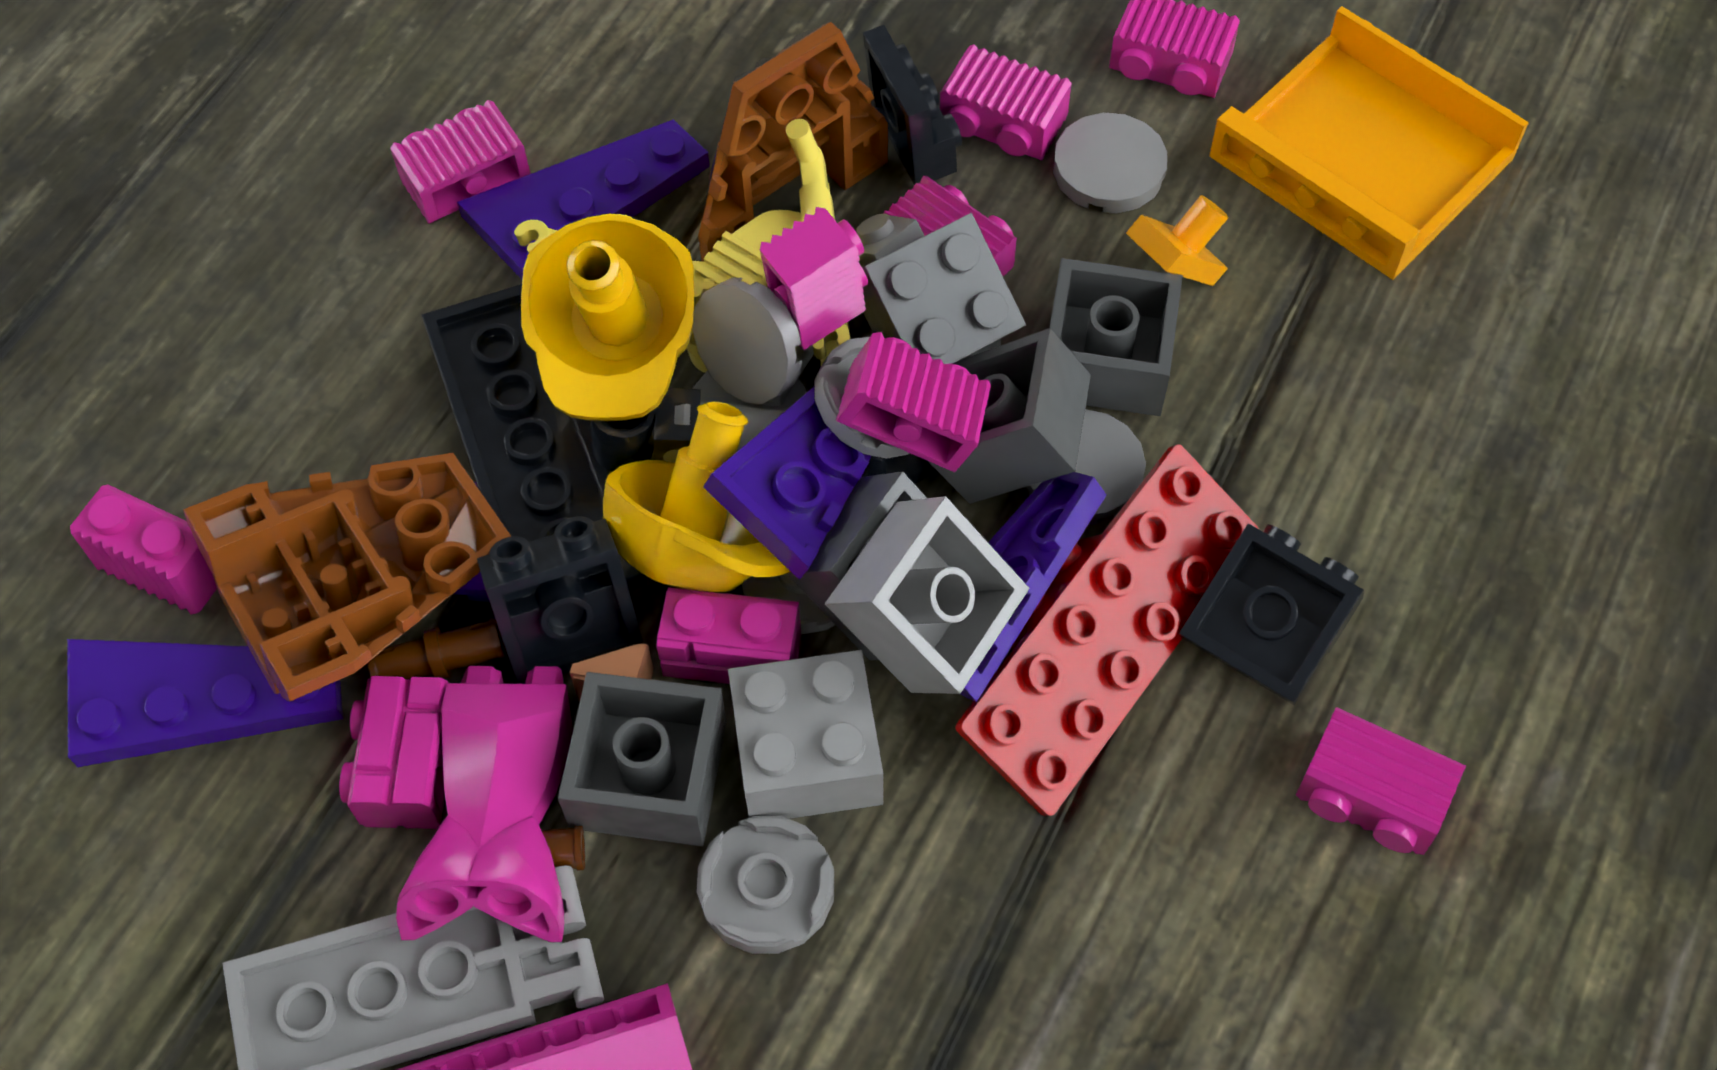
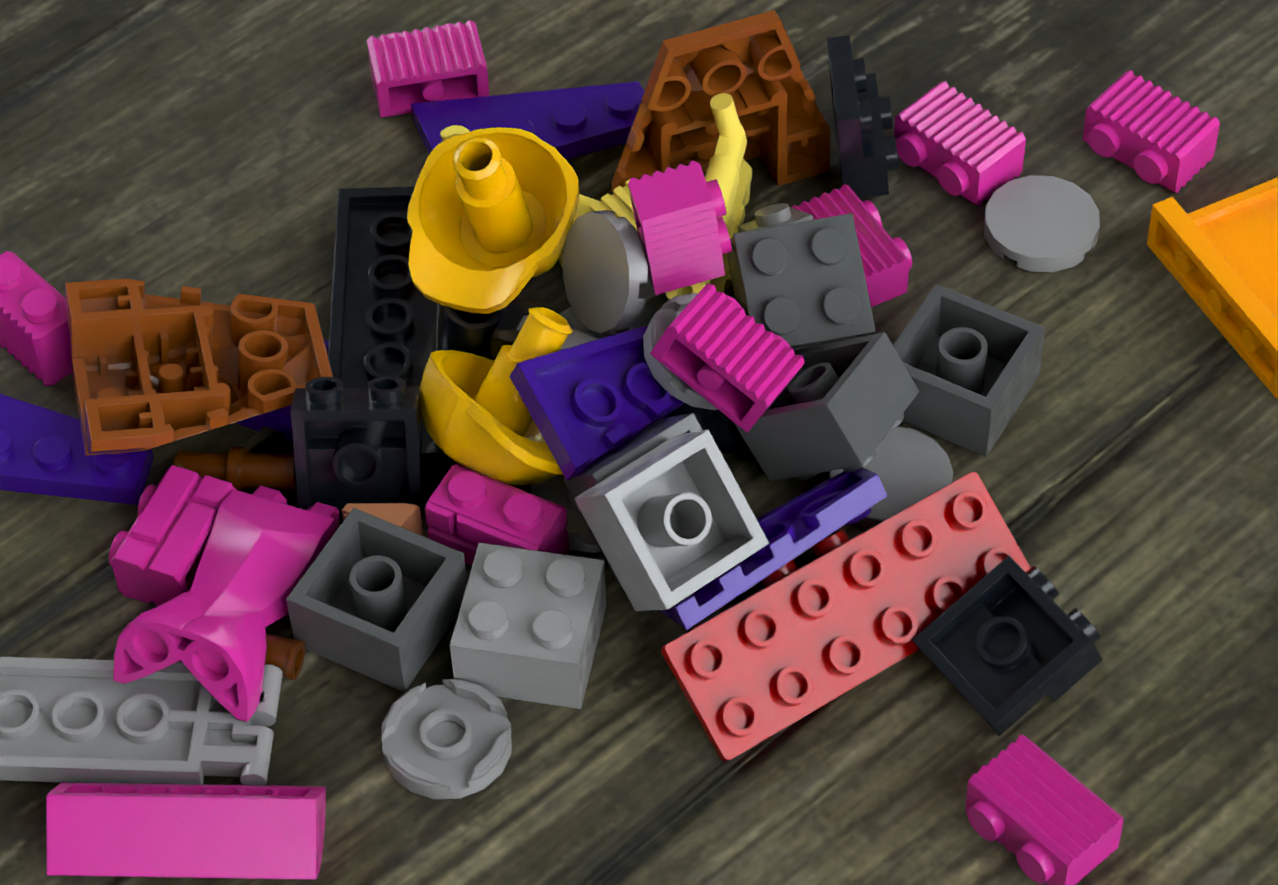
camera: 20 degrees right, 10 degrees down
light orange tile [1126,195,1229,286] -> none

